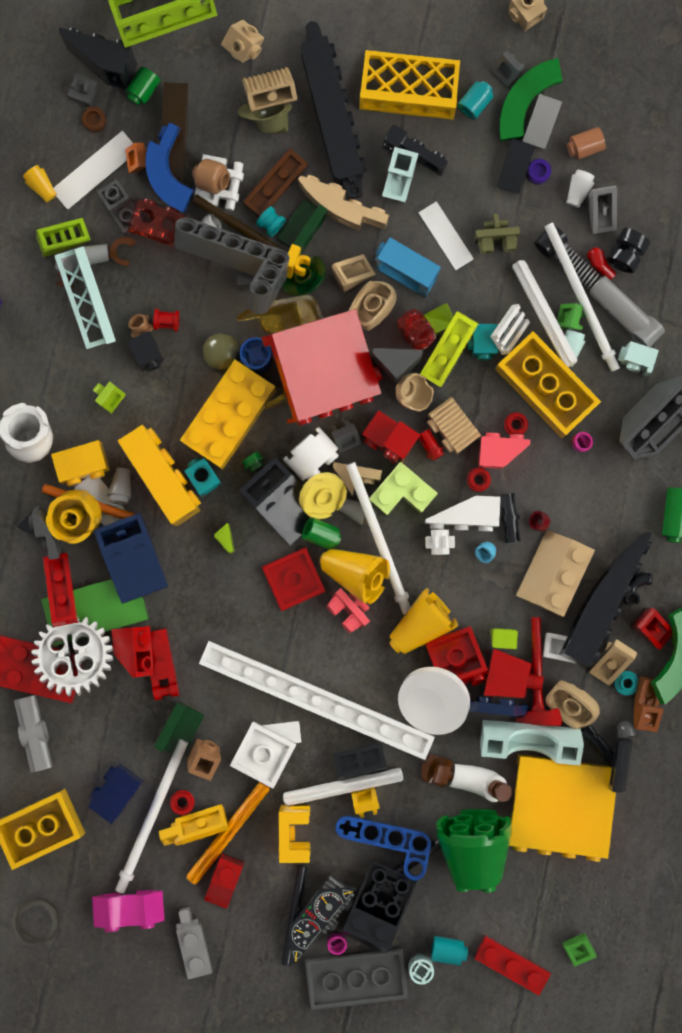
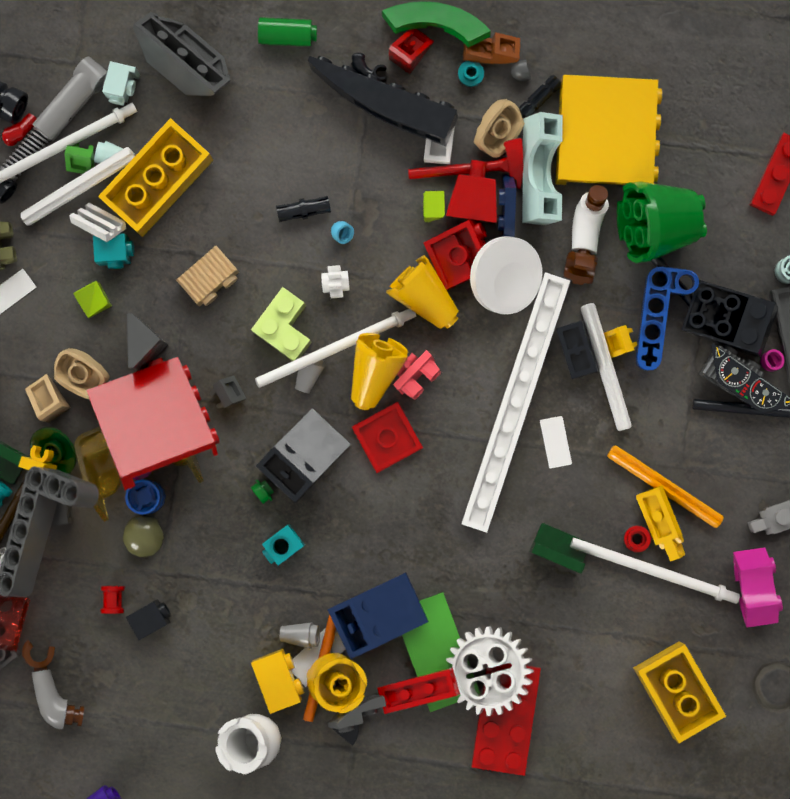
camera: 90 degrees left, 0 degrees up
light grey piece [14,695,53,773] -> none
lime slope [36,218,91,257] -> none
light aqua fence [54,246,116,349] -> none
clear blue brick [88,764,144,824] -> none
lime tile [93,381,126,414] -> none
red slope [112,626,154,678] -> none
yellow brick [118,424,201,527] -> none
medium nougat plate [128,314,153,338] -> none
red plate [150,628,180,701] -> none
yellow brick [180,360,277,470] -> none
medium nougat brick [187,739,221,781] -> none
red slope [204,853,245,909] -> none
lime slope [214,523,235,554] -> none
white plate [230,721,296,788] -> none
yellow panel [279,805,310,863] -> none
white brick [283,427,339,481] -> none
light yellow tile [299,472,347,519] -> none
green brick [302,517,341,550] -> none
tan slope [333,462,382,497] -> none
red brick [362,410,420,464] -> none
dark azure window [375,238,441,298] -> none
tan hair [395,373,434,412] -> none
clear red gear [397,309,436,350] -> none
red pin [419,429,444,461] -> none
neon yellow plate [420,311,479,387] -> none
white slope [424,496,500,532] -> none
teal brick [430,936,468,966] -> none
red plate [467,467,491,492] -> none
coral slope [477,433,530,469] -> none
red plate [504,412,528,435] -> none
tan slope [516,530,595,617] -> none
dark red hinge [529,511,551,531] -> none
bright green tile [563,933,597,967] -> none
dark pink hinge [571,432,593,452] -> none
tan slope [589,639,637,686] -> none
black slope [609,739,633,792] -> none

